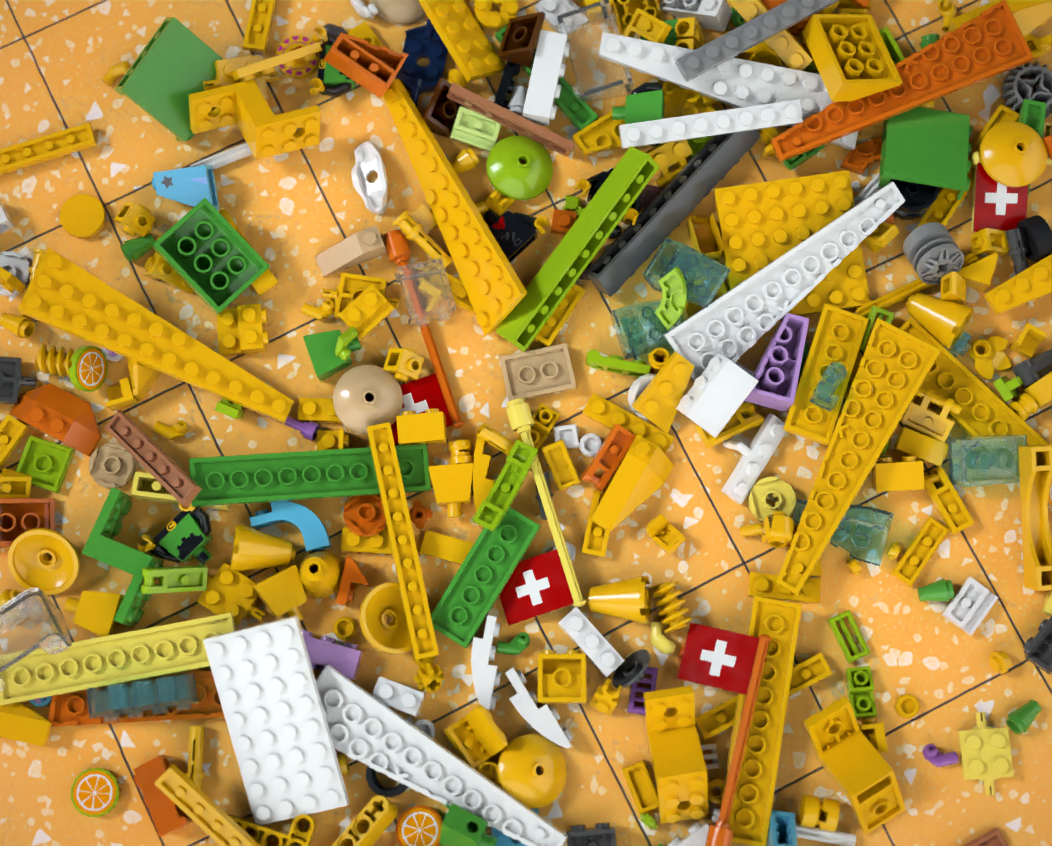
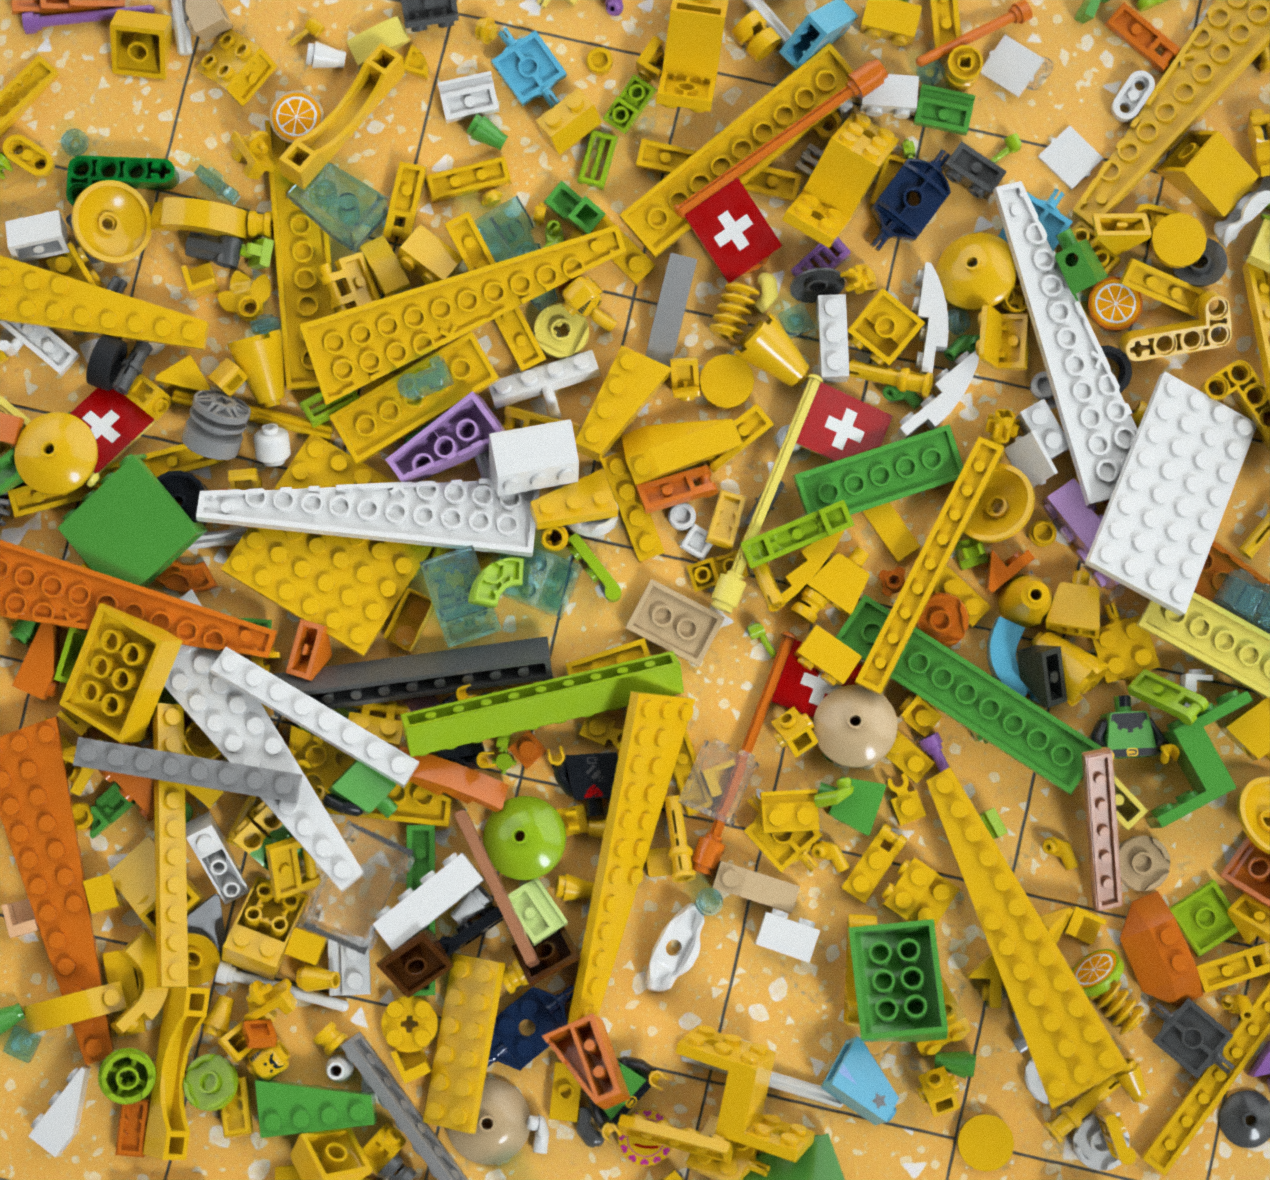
camera: 140 degrees left, 5 degrees up
none -> orange slope [12,623,60,701]
none -> white head [253,423,291,467]
none -> orange slope [286,619,333,681]
none -> orange slope [398,746,509,813]
none -> yellow tile [404,44,429,81]
none -> yellow plate [444,211,546,371]
none -> medium azure plate [491,28,567,108]
none -> yellow brick [536,88,602,155]
none -> bright green slope [543,180,606,234]
none -> lime arm [543,220,564,248]
none -> yellow wedge [575,345,672,462]
none -> yellow plate [579,713,624,748]
none -> light grey slope [645,253,697,367]
none -> clear light blue plate [695,888,723,916]
none -> yellow tile [699,354,754,410]
none -> lime hand [747,623,776,658]
none -> white brick [755,908,820,963]
none -> clear light blue plate [777,302,815,339]
none -> yellow plate [840,823,908,904]
none -> yellow pin [849,359,933,397]
none -> dark blue plate [870,149,951,251]
none -> yellow plate [887,773,927,826]
none -> bright green arm [944,335,980,361]
none -> clear light blue plate [948,308,971,335]
none -> lime tile [954,538,989,571]
none -> yellow slope [965,952,1002,1008]
none -> white piece [1004,430,1058,488]
none -> pearl dark grey slope [1016,645,1067,708]
none -> white bracket [1180,669,1213,708]

